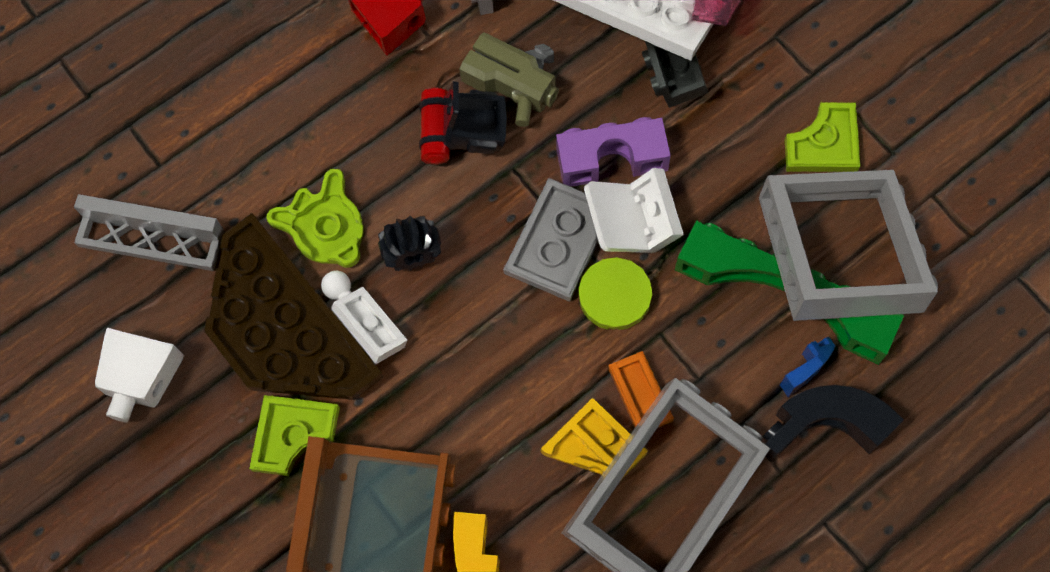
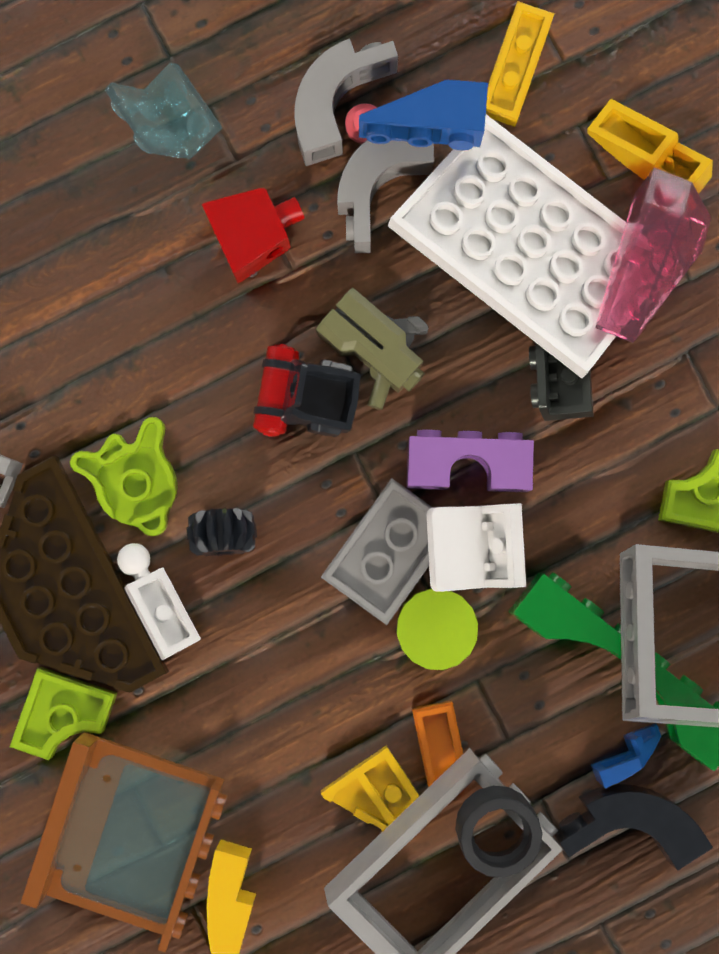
camera: 10 degrees right, 15 degrees up
none -> black tyre [455,785,543,877]

